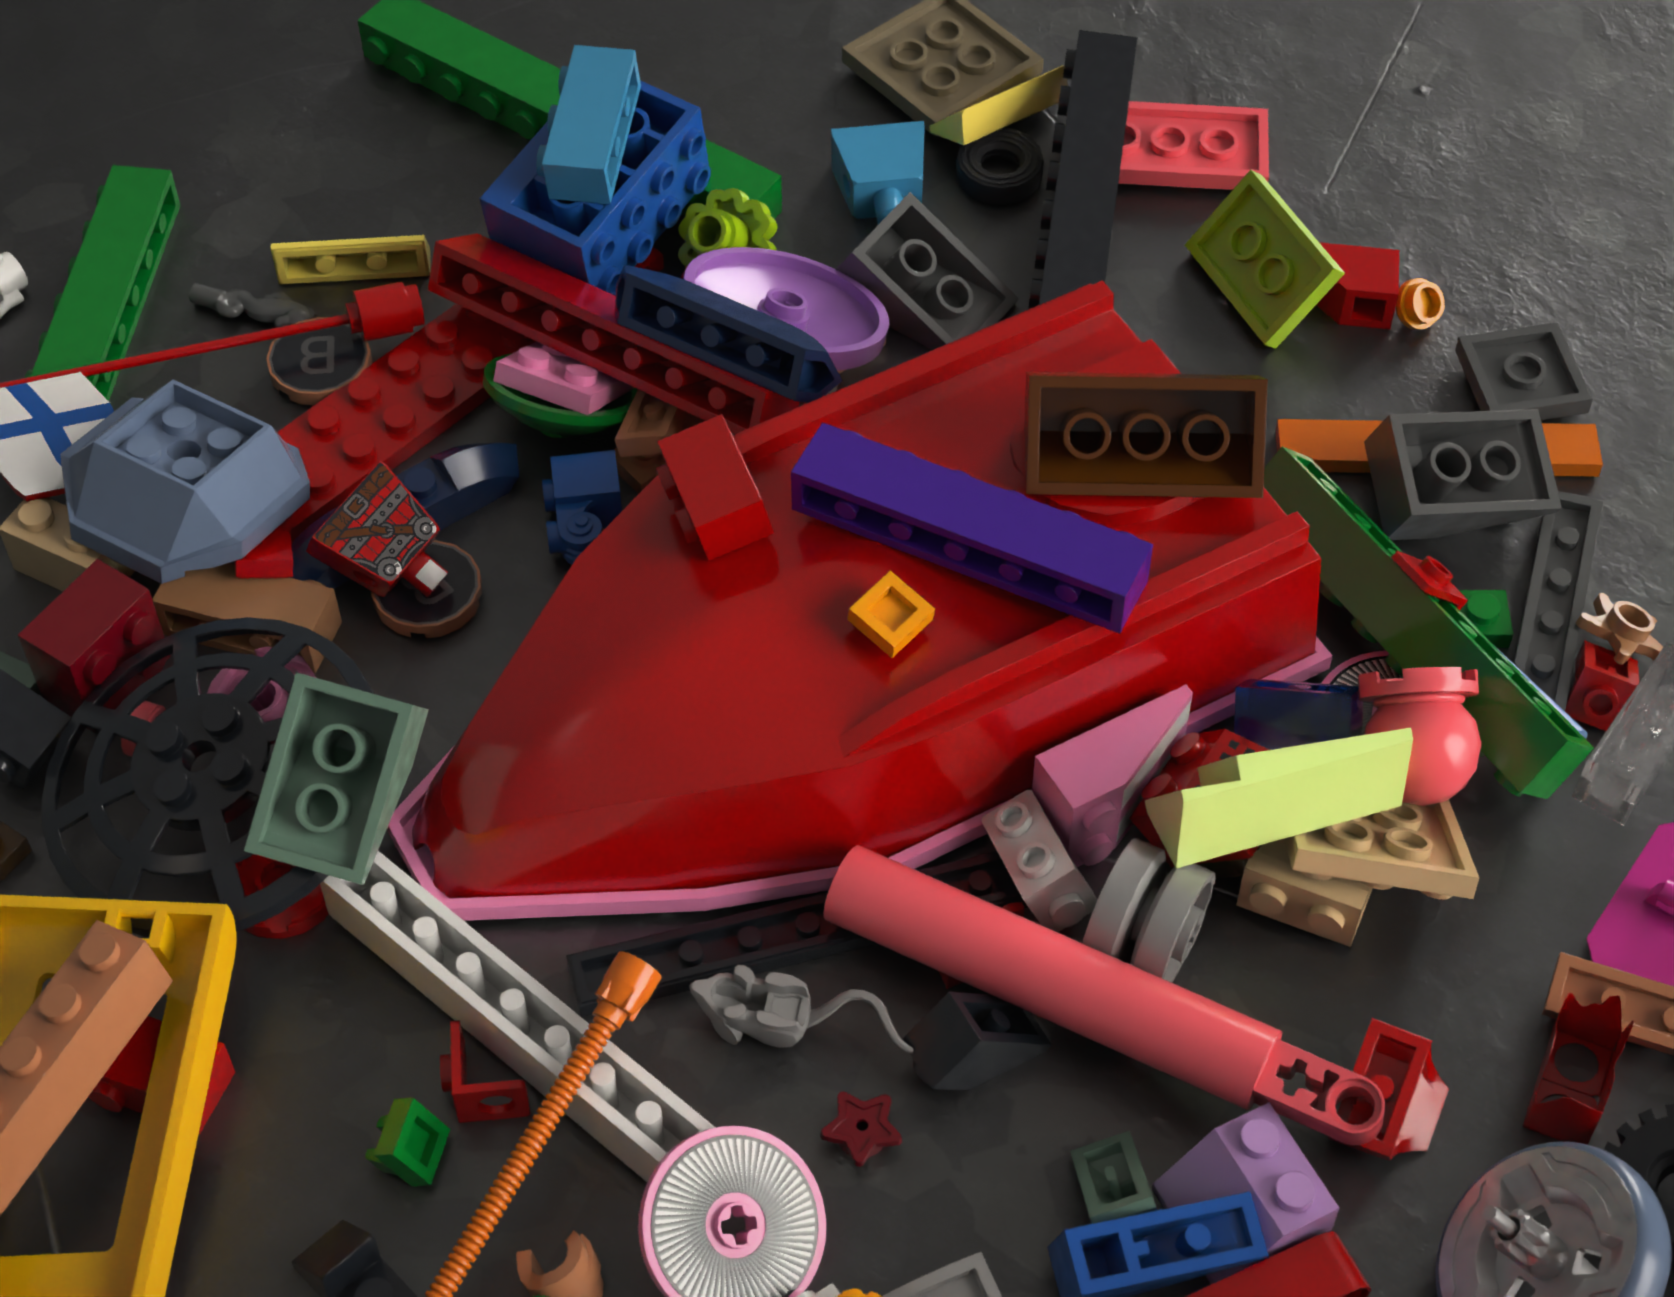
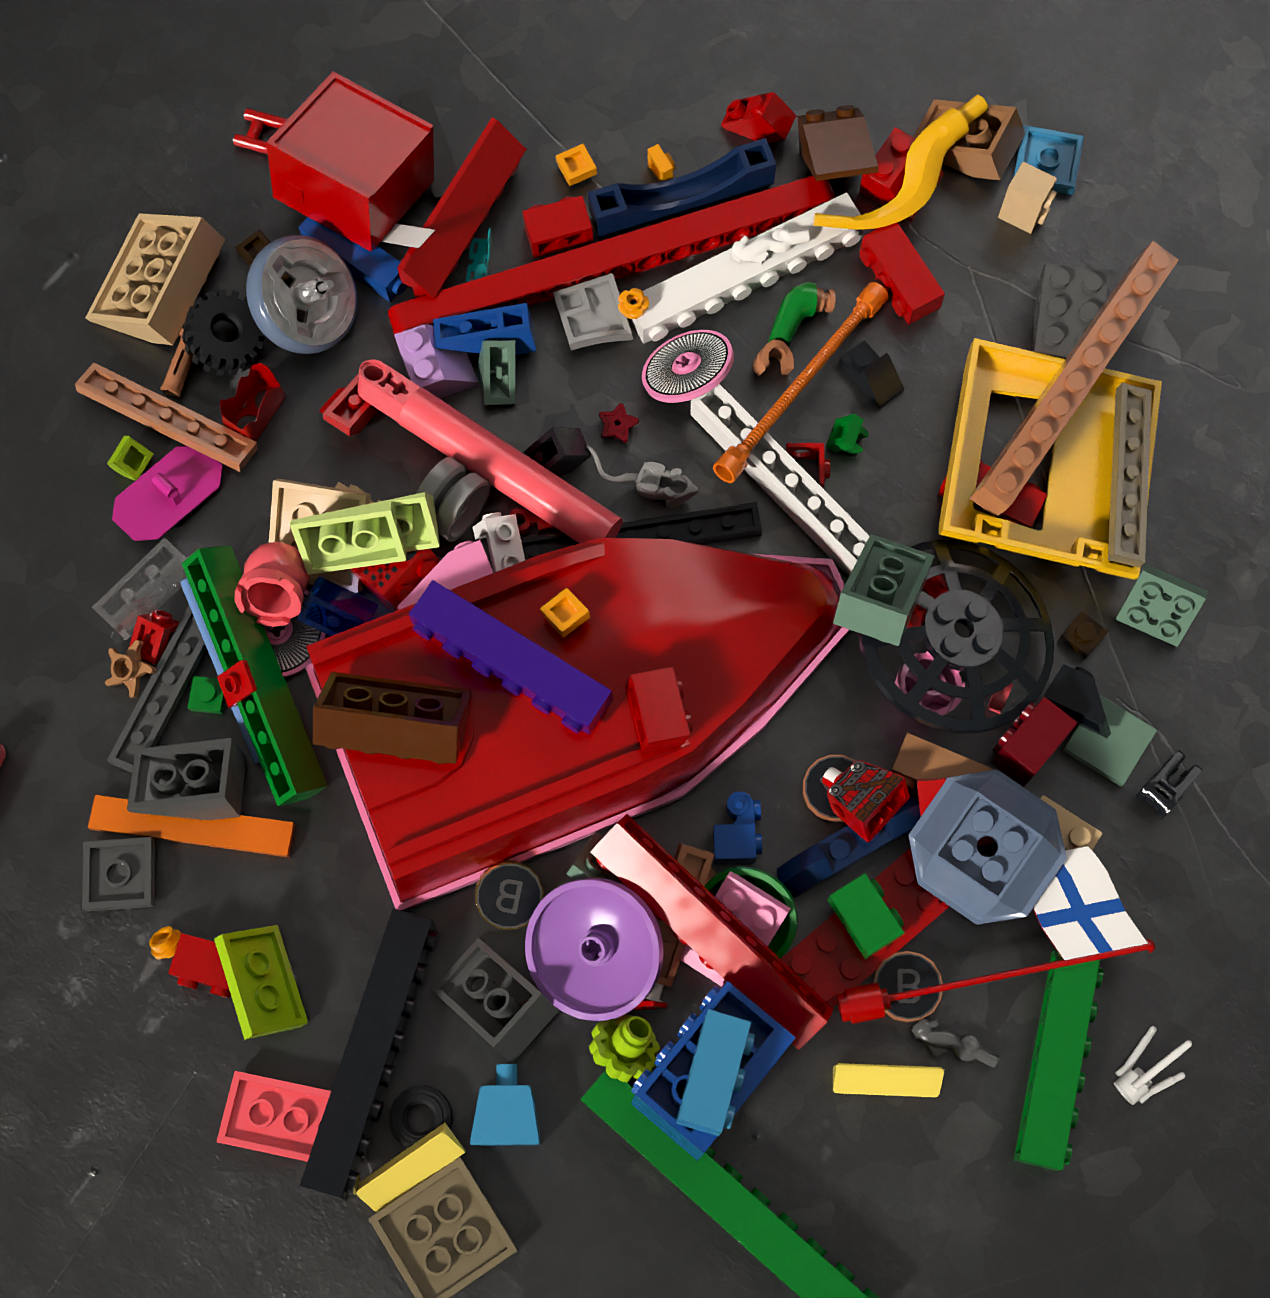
camera: 170 degrees left, 20 degrees up
dark blue brick [615,266,843,403] -> none
none -> green brick [827,873,904,960]

